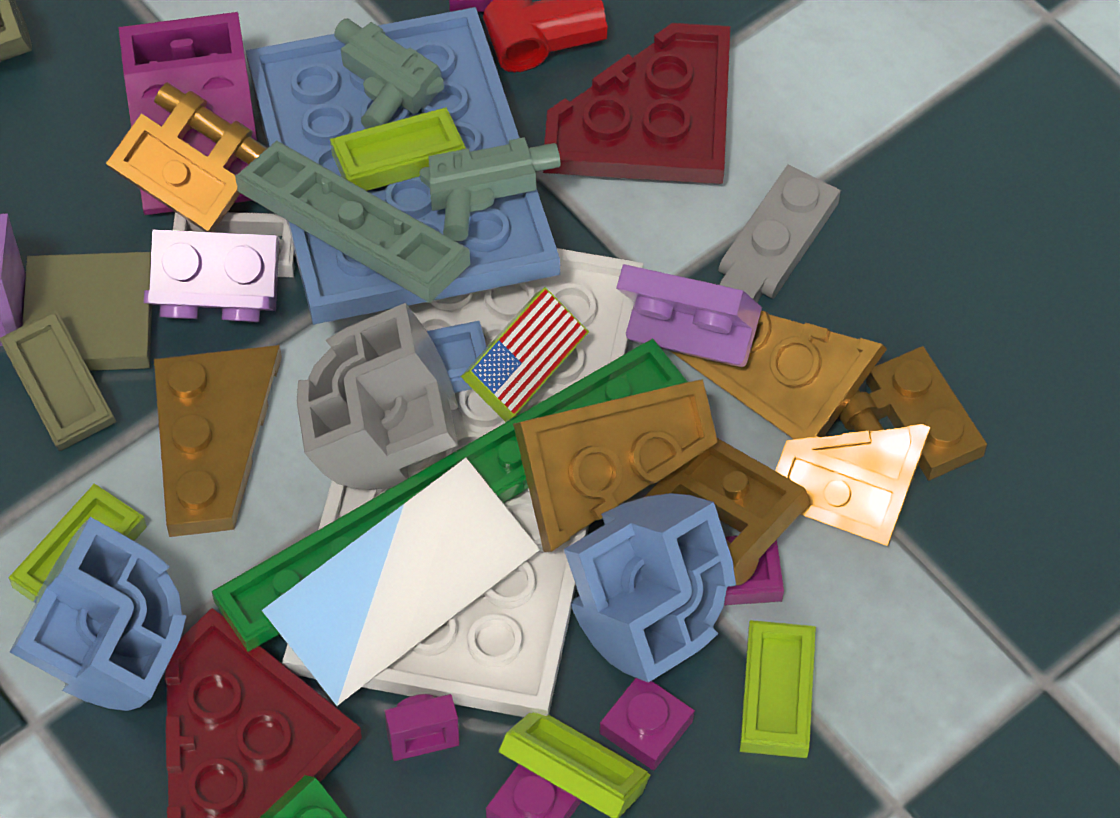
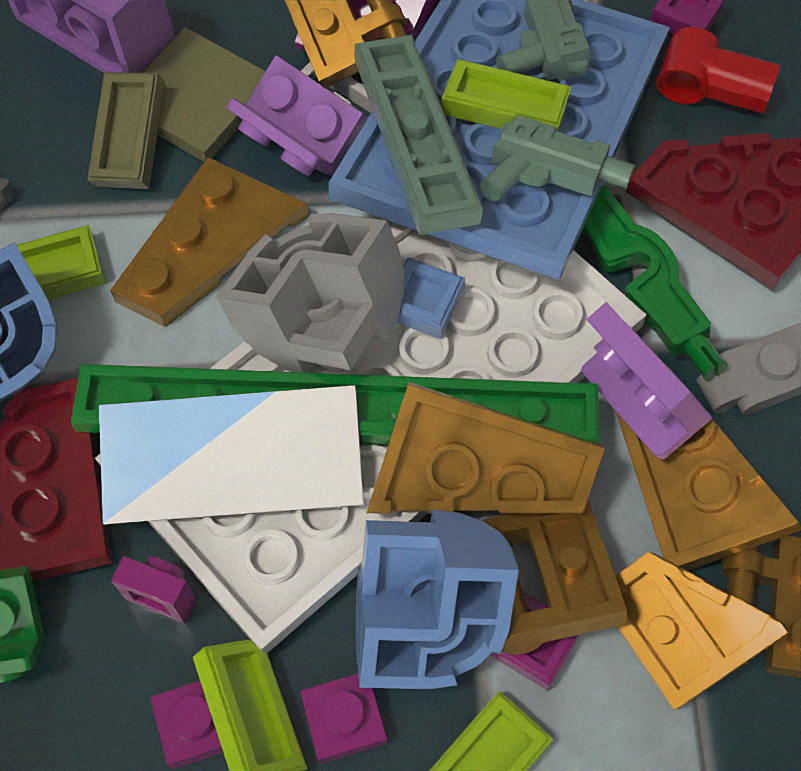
camera: 40 degrees right, 5 degrees up
tile [460,287,589,422] -> none
none -> green piece [582,185,728,380]

